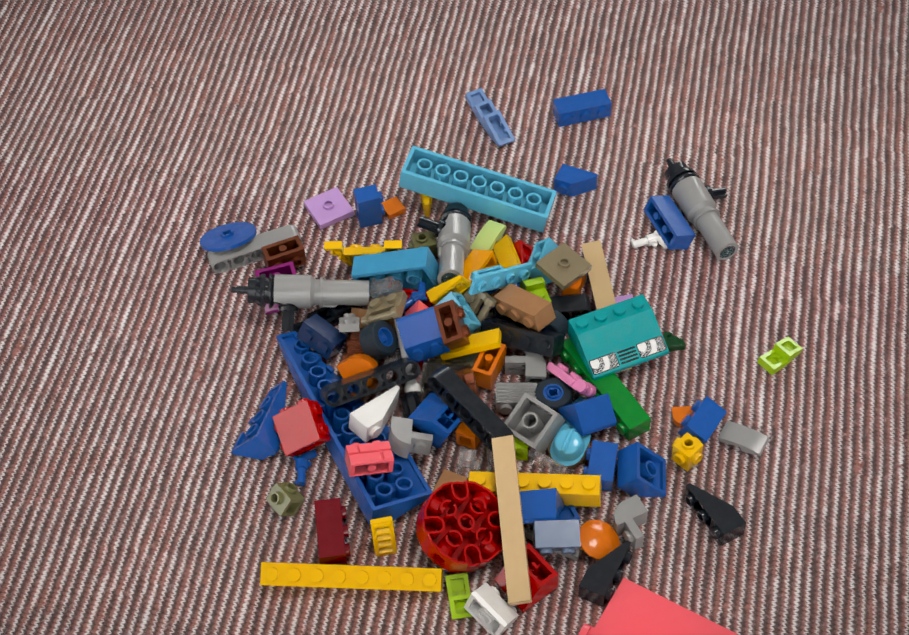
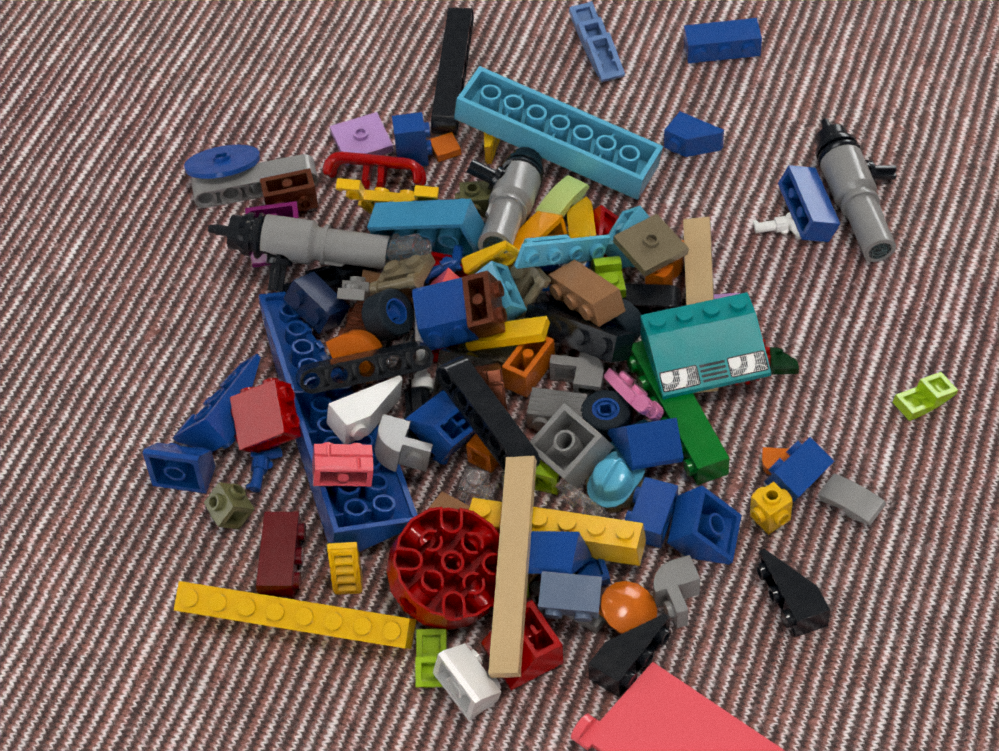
camera: 10 degrees right, 0 degrees up
none -> blue slope [143,442,216,494]
none -> red piece [322,151,427,190]
none -> black beam [431,7,474,134]

